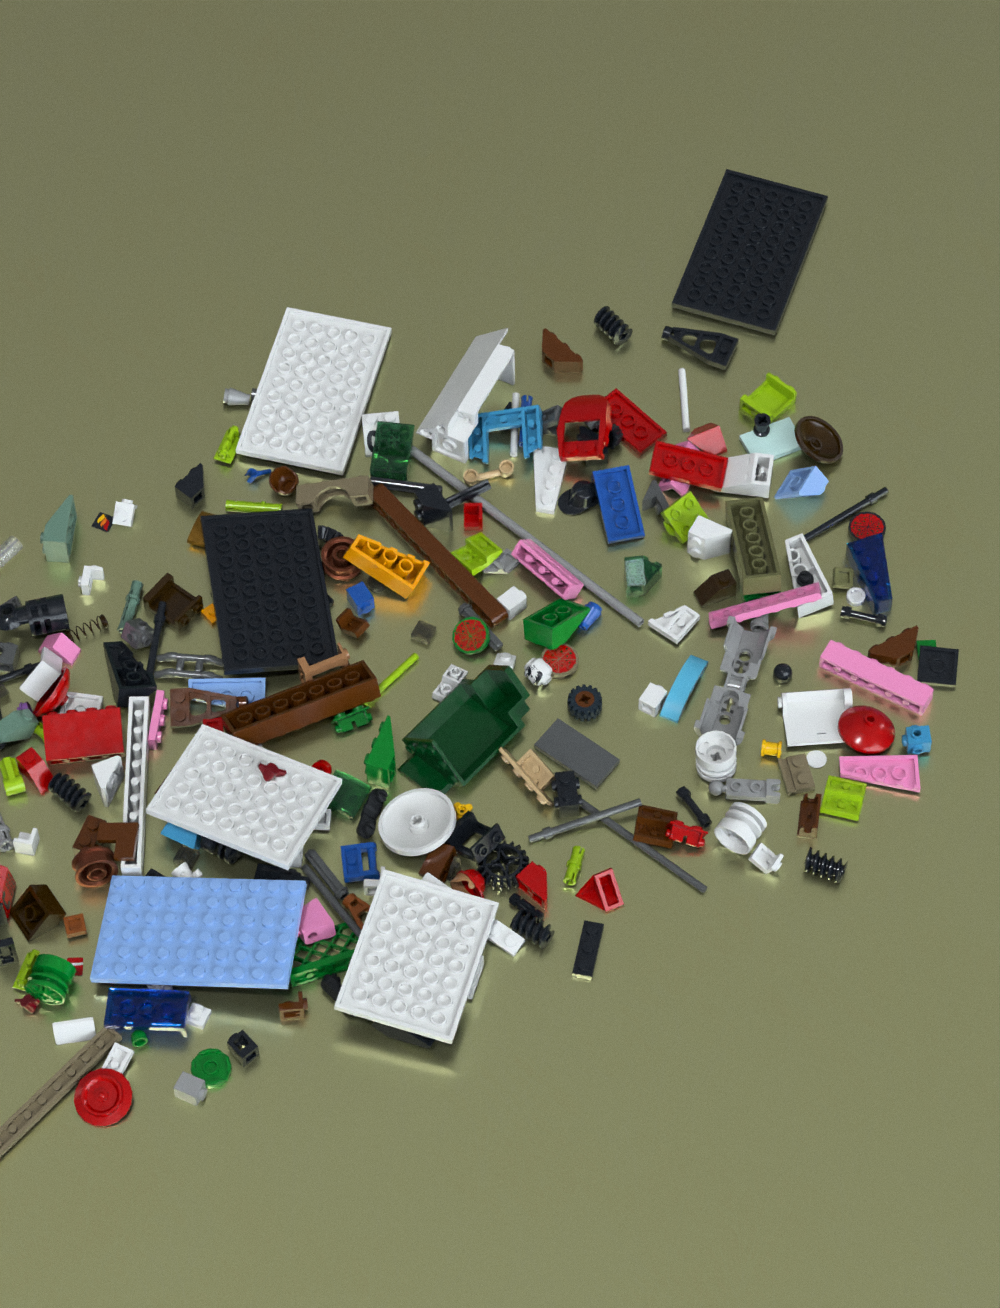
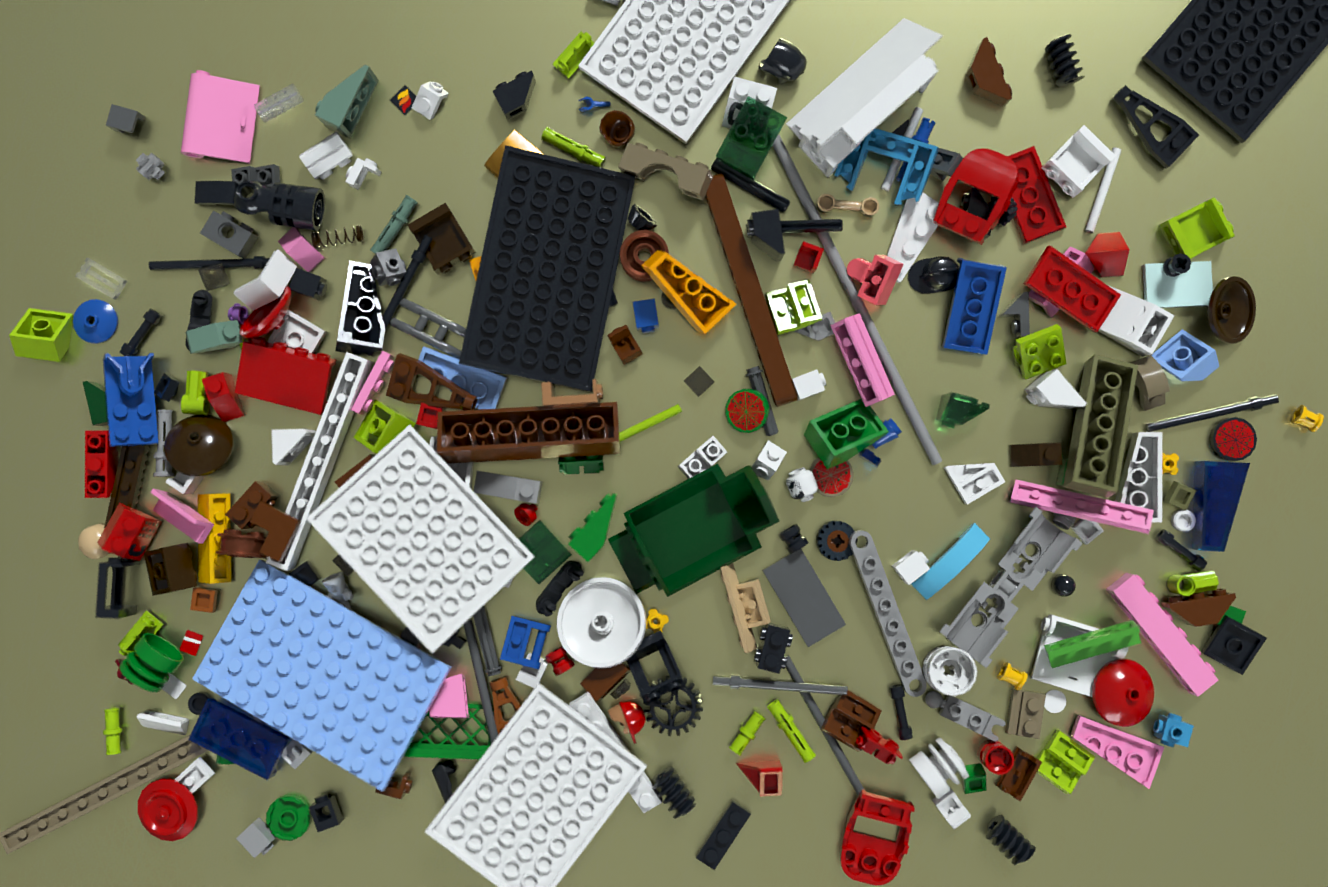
camera: 15 degrees right, 30 degrees up
black piece [48,773,92,812] -> none
dark red piece [258,763,286,782] -> none
black axle [509,893,544,923] -> none
red slope [516,861,547,910] -> none
black piece [797,570,814,587] -> none
none -> lime pin [103,708,122,755]
none -> bright pink panel [151,488,214,544]
none -> white sticker [162,673,186,699]
none -> dark brown dish [164,415,234,476]
none -> black tile [188,692,213,715]
none -> yellow panel [197,493,231,584]
none -> black brick [289,268,327,300]
none -> white brick [299,131,353,180]
none -> lime slope [353,400,416,454]
none -> light grey slope [473,471,543,504]
none -> red wheel [545,646,575,676]
none -> black piece [758,38,807,84]
none -> lime pin [767,699,816,763]
none -> black wheel [779,524,809,554]
none -> red slope [841,789,915,885]
none -> coral brick [847,255,904,305]
none -> light grey plate [849,530,927,697]
none -> clear blue tile [859,449,882,468]
none -> green slope [961,763,987,794]
none -> red wheel [977,739,1014,775]
none -> white panel [1041,125,1116,198]
none -> bright green fence [1044,620,1141,668]
none -> white tile [1071,519,1104,545]
none -> dark tan brick [1130,355,1170,411]
none -> yellow plate [1162,453,1179,475]
none -> lime piece [1167,570,1219,596]
none -> yellow bush [1291,405,1324,432]

